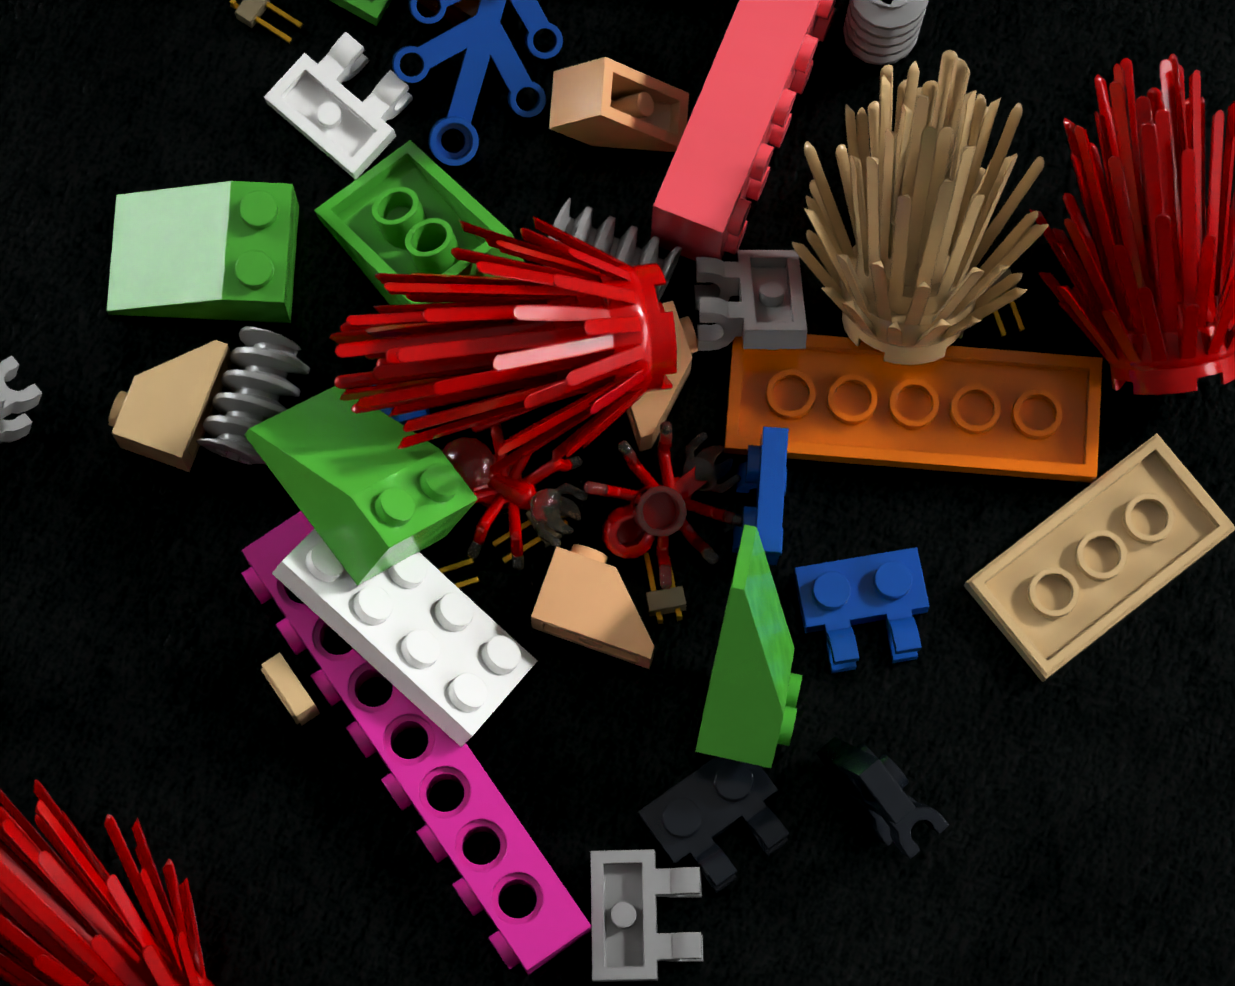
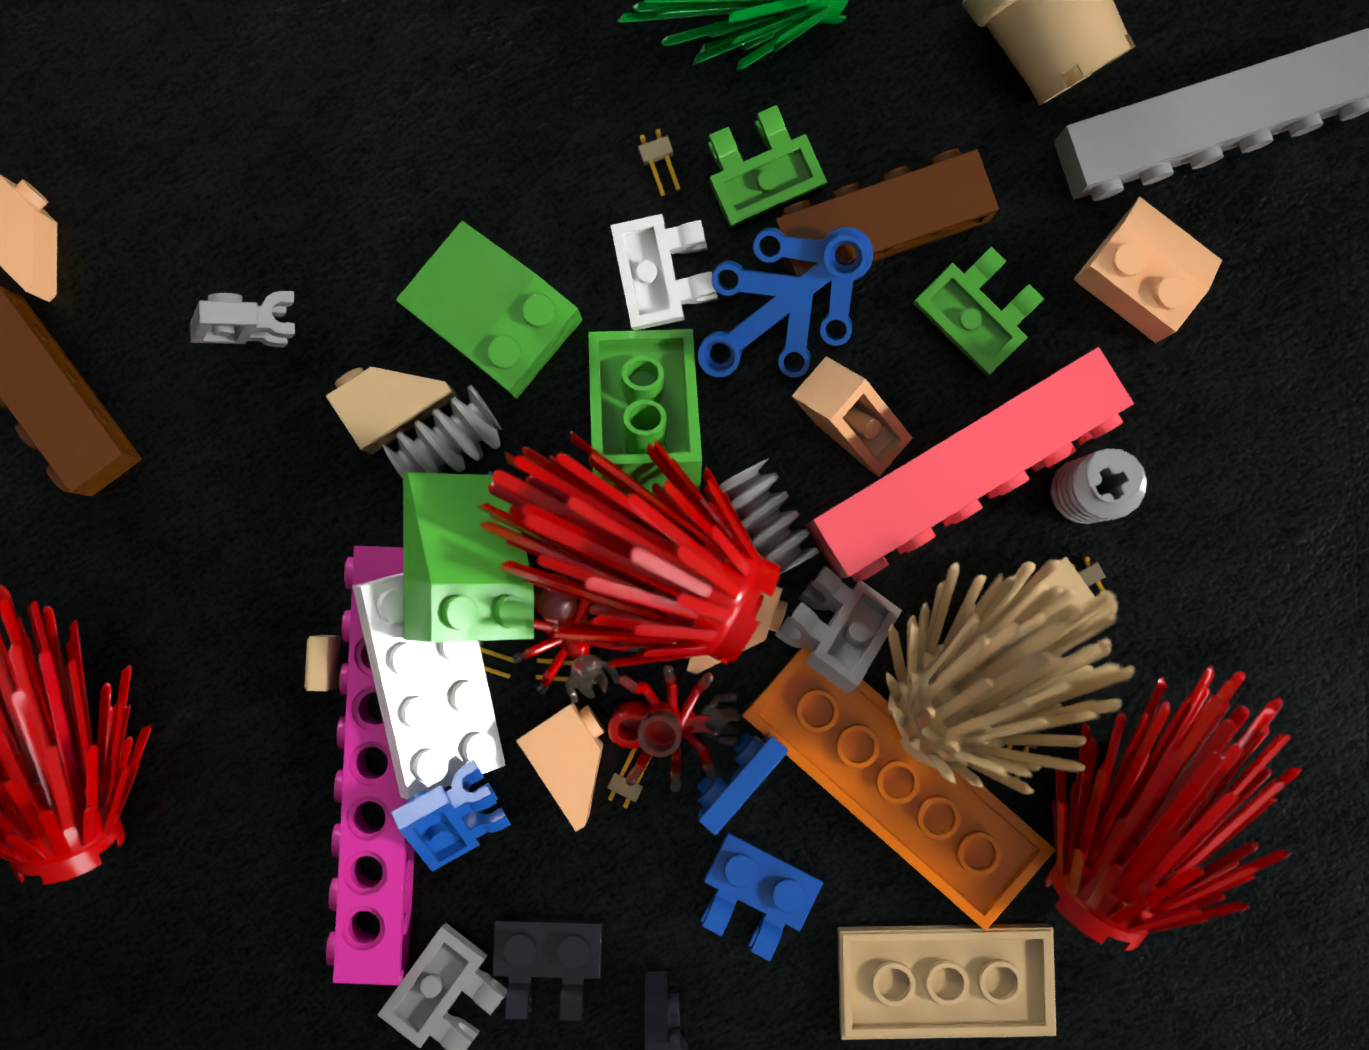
camera: 45 degrees right, 10 degrees up
bright green slope [695,524,802,768] -> none
none -> blue plate [391,760,511,872]

